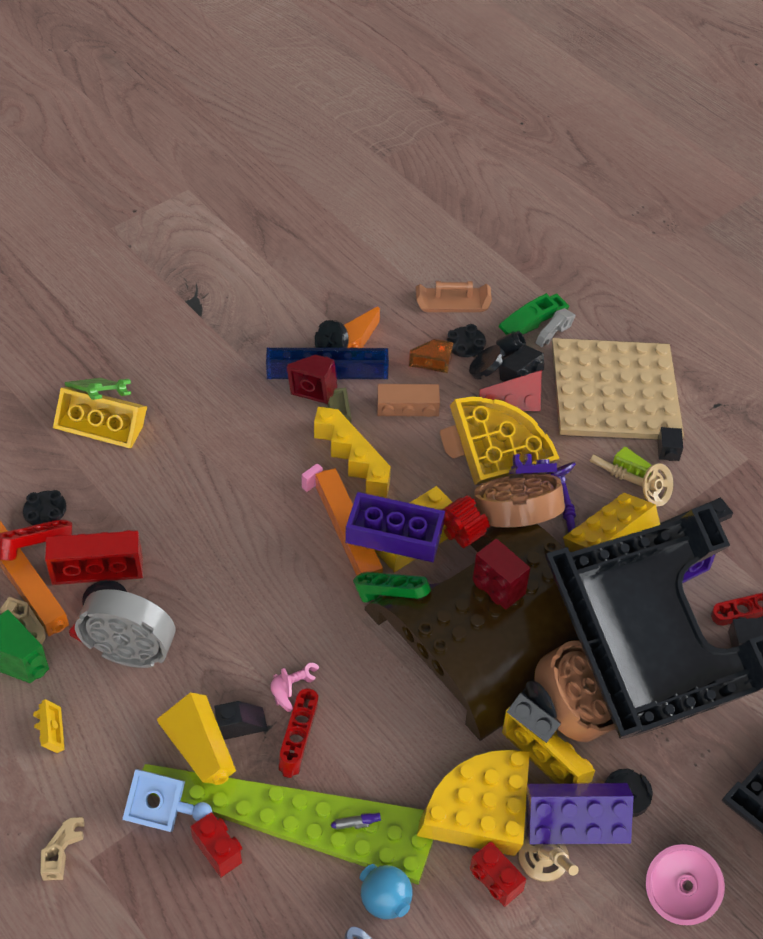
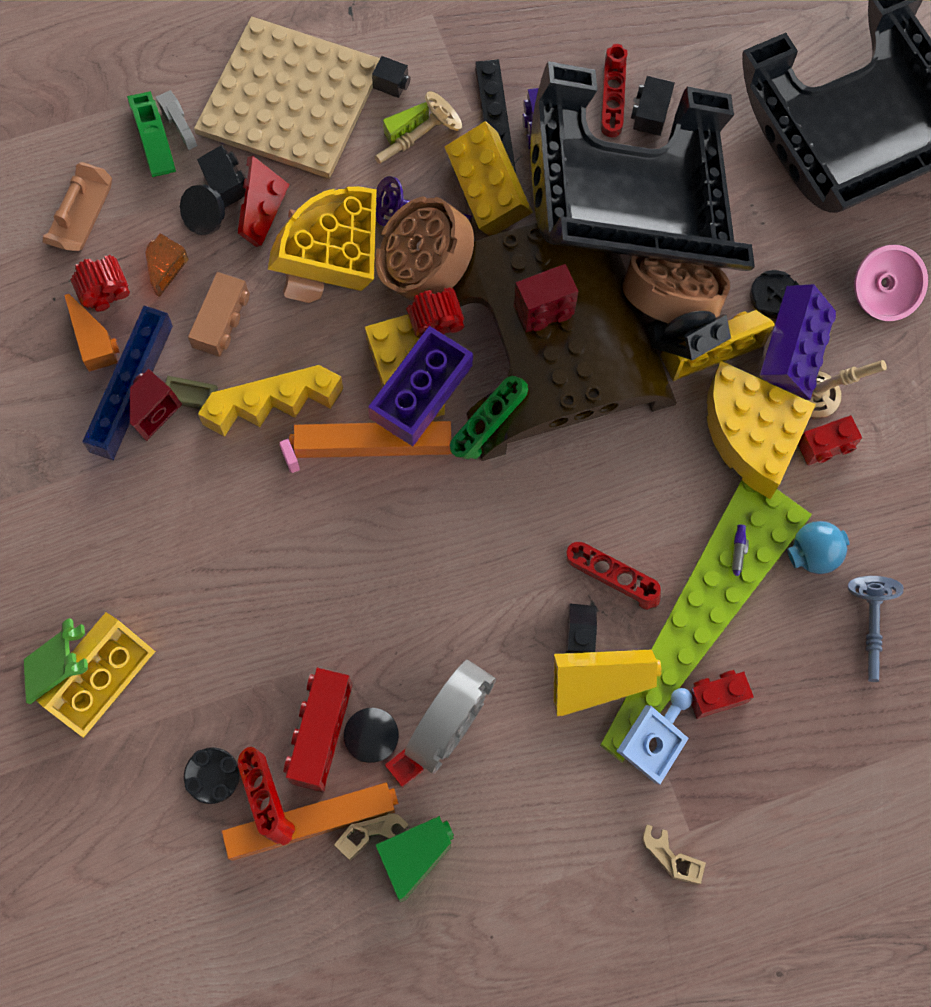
camera: 70 degrees left, 20 degrees up
yellow plate [33,699,65,753] -> none
bright pink piece [270,663,319,712] -> none
black tile [314,320,349,360] -> none
black dish [446,324,486,357] -> none
black brick [496,331,526,358] -> none
dark purple plate [509,454,557,474] -> none
none -> red brick [70,255,130,312]

